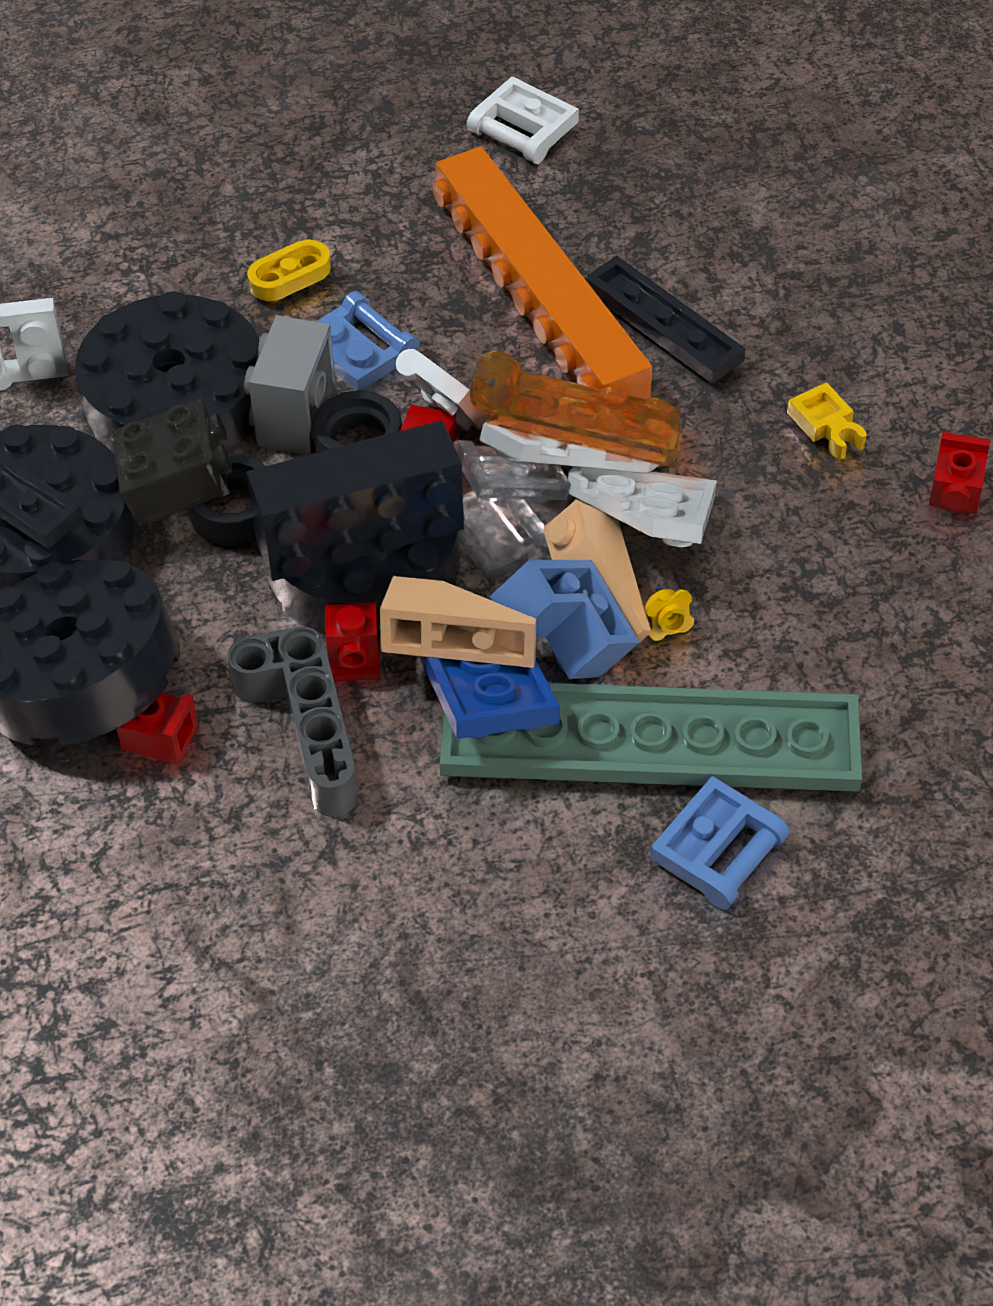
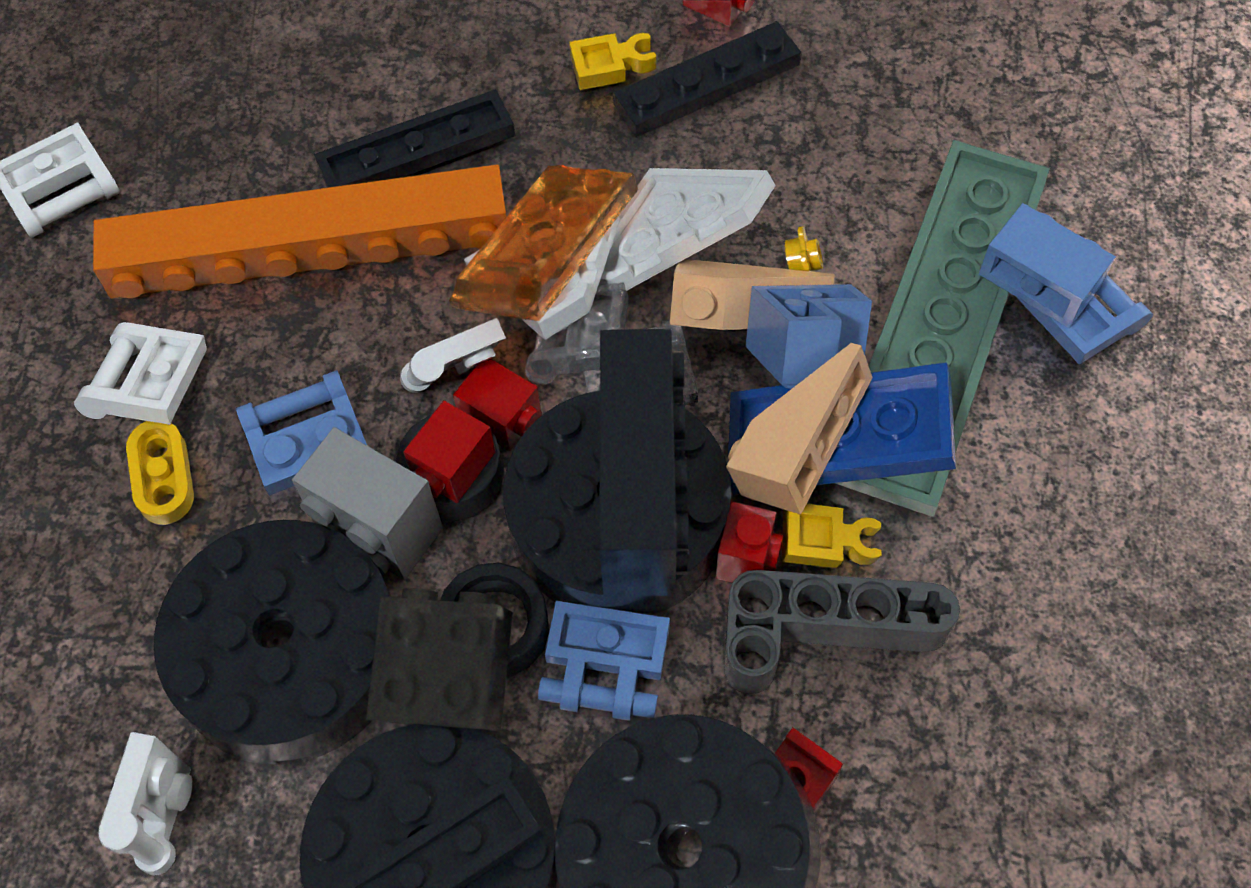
camera: 70 degrees left, 10 degrees up
none -> white plate [74,323,207,425]
none -> red brick [403,400,496,503]
none -> medium blue plate [538,601,670,721]
none -> black plate [613,21,802,137]
none -> yellow plate [782,504,882,568]
none -> medium blue brick [979,203,1116,328]

